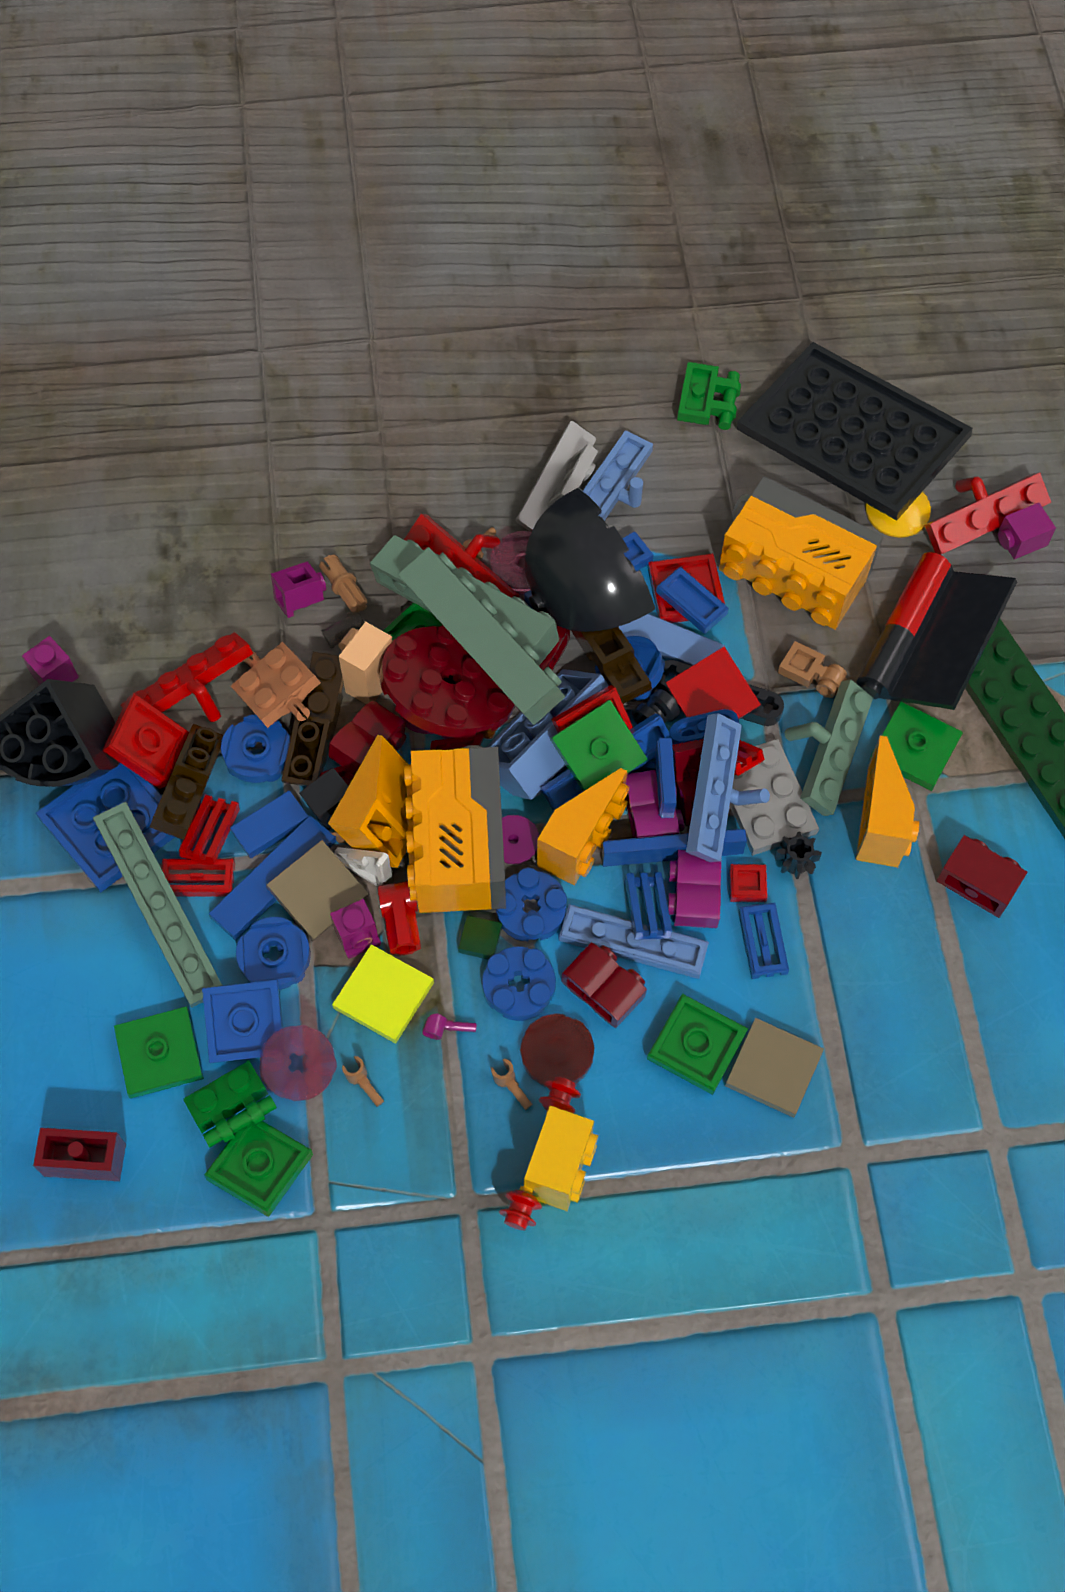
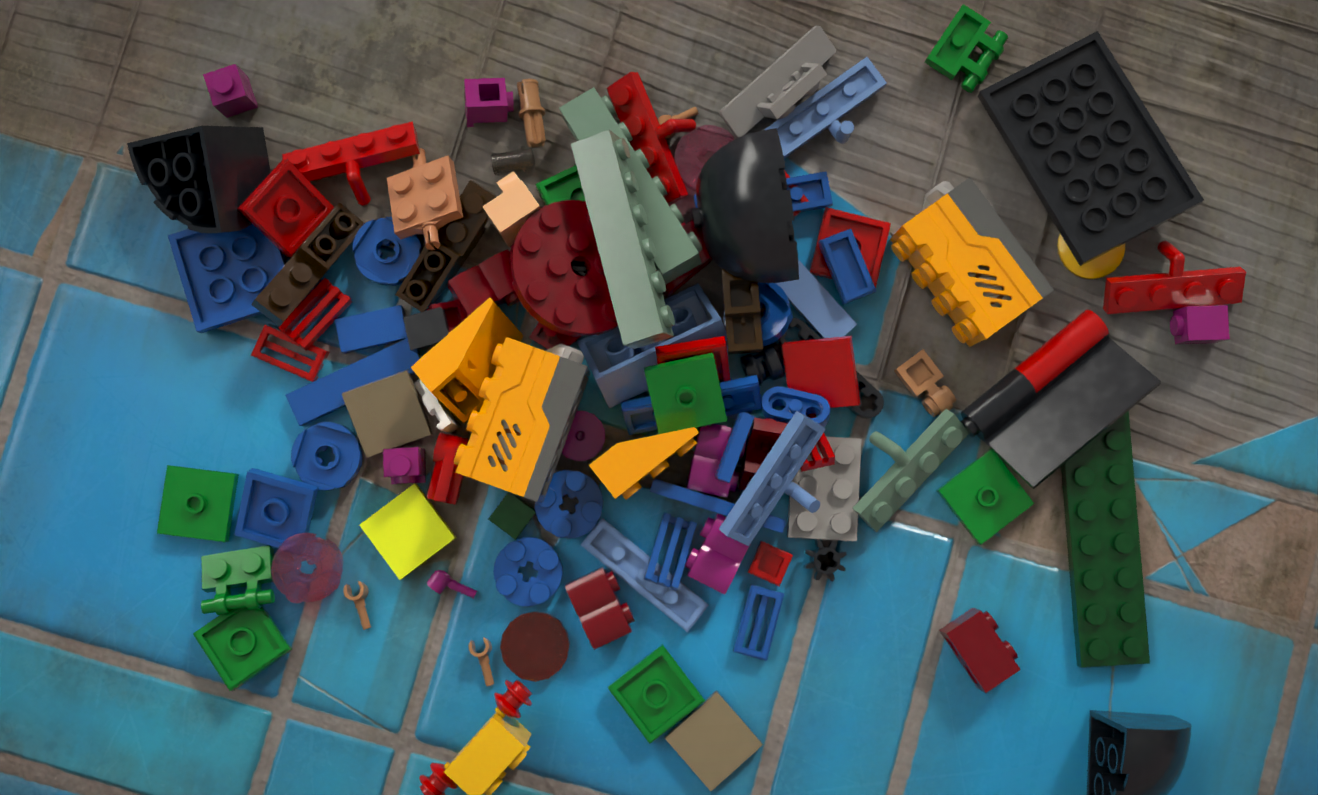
camera: 20 degrees right, 20 degrees up
dark red brick [33,1128,126,1182] -> none
sand green plate [93,802,223,1008] -> none
light orange slope [856,735,919,868] -> none

